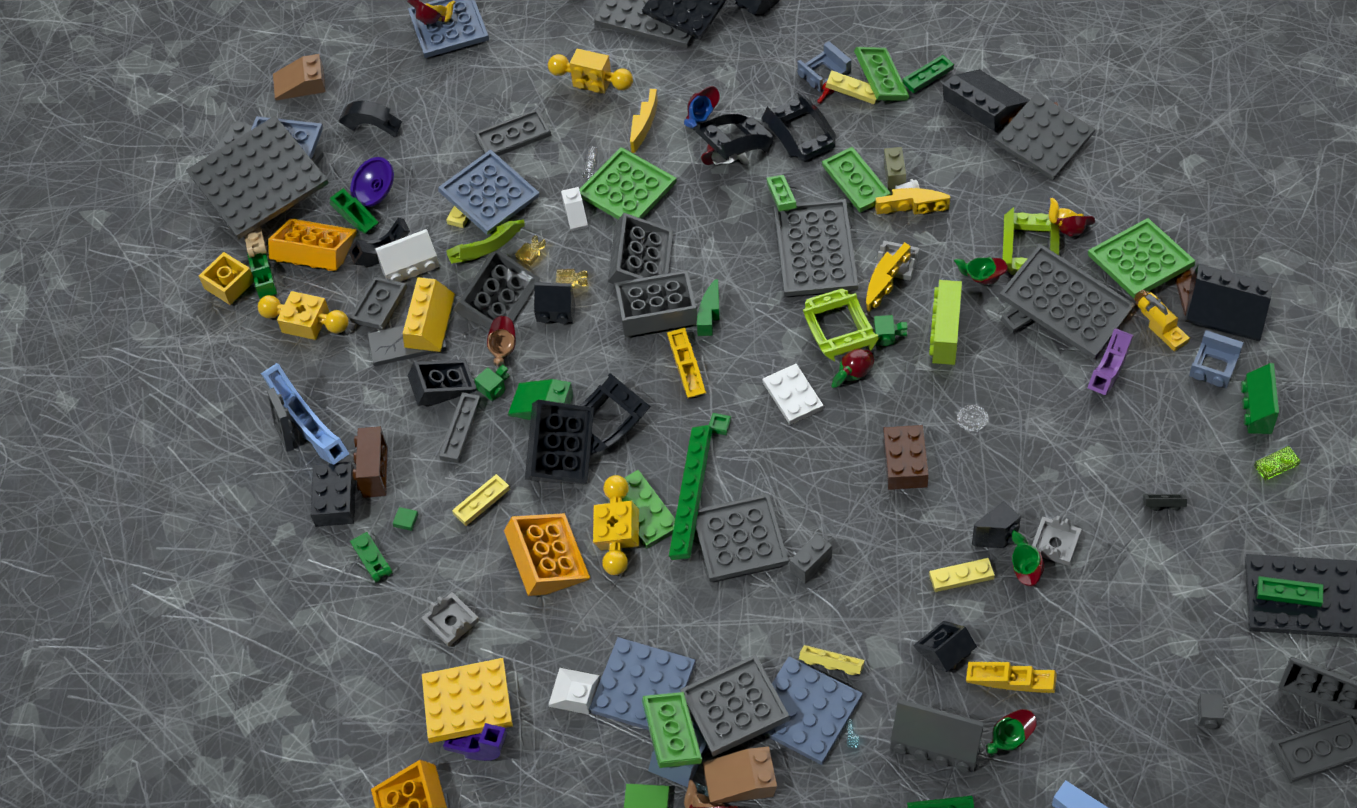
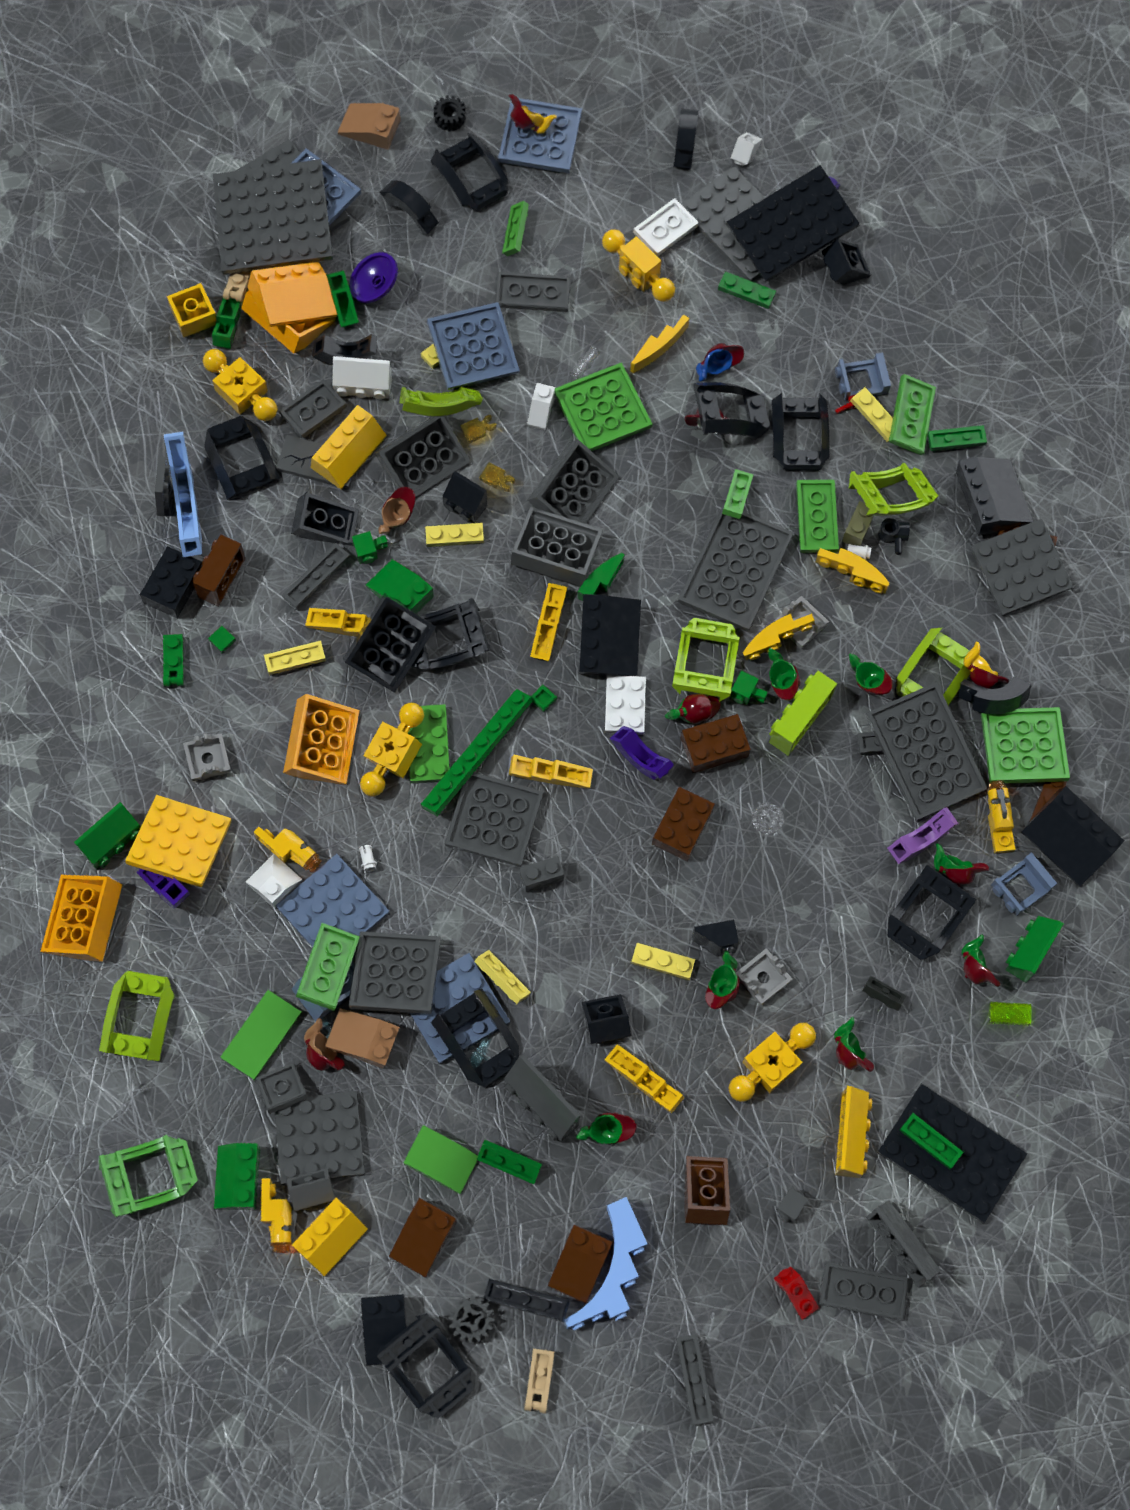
camera: 20 degrees right, 15 degrees up
none -> green slope [74,802,141,870]
none -> black wedge [204,416,280,500]
none -> light orange slope [247,262,337,327]
none -> yellow plate [253,827,322,872]
none -> yellow slope [305,608,368,637]
none -> white pin [359,845,377,872]
none -> light yellow plate [425,523,484,547]
none -> black wedge [431,132,508,211]
none -> black wedge [431,989,519,1088]
none -> black tyre [433,95,466,131]
none -> bright green plate [502,201,529,256]
none -> yellow slope [509,755,593,789]
none -> black slope [579,594,641,676]
none -> dark purple arch [610,725,674,780]
none -> white plate [633,198,699,257]
none -> reddish brown brick [680,714,751,773]
none -> reddish brown slope [685,1156,730,1225]
none -> green plate [718,271,776,309]
none -> yellow brick [729,1022,816,1102]
none -> green hair [768,648,800,700]
none -> red bracket [773,1266,819,1319]
none -> hair [834,1017,874,1072]
none -> yellow slope [835,1086,872,1178]
none -> lime wedge [849,463,938,516]
none -> black piece [878,518,910,555]
none -> black wedge [887,865,977,960]
none -> hair [934,843,989,886]
none -> black arch [959,677,1031,714]
none -> dark red hair [962,934,1000,987]

